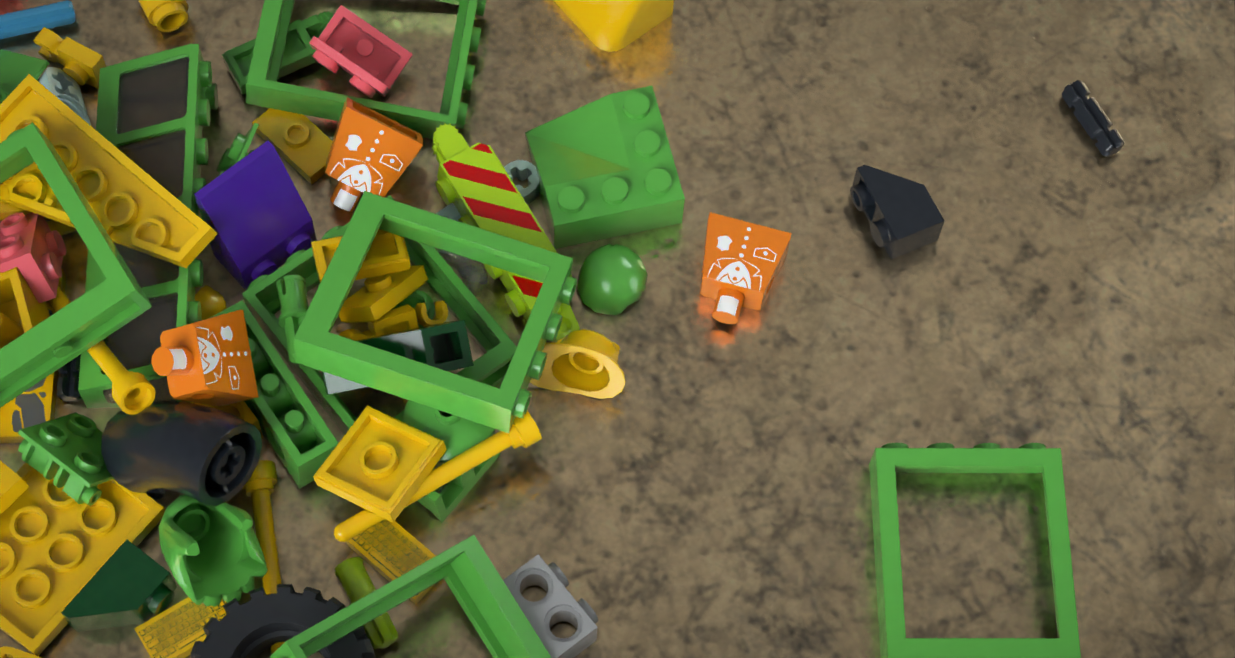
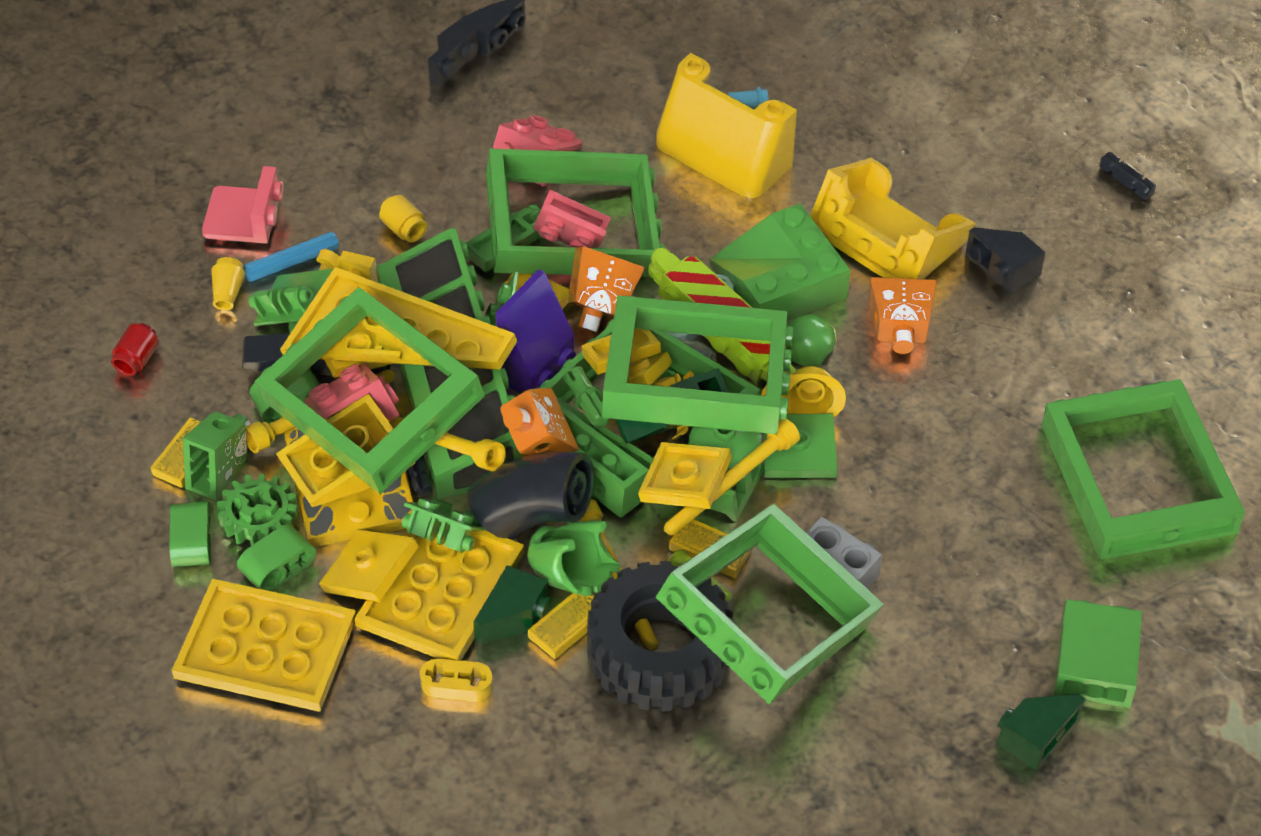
camera: 10 degrees left, 15 degrees down
none -> bright green plate [762,414,837,478]
none -> yellow windscreen [810,158,976,279]

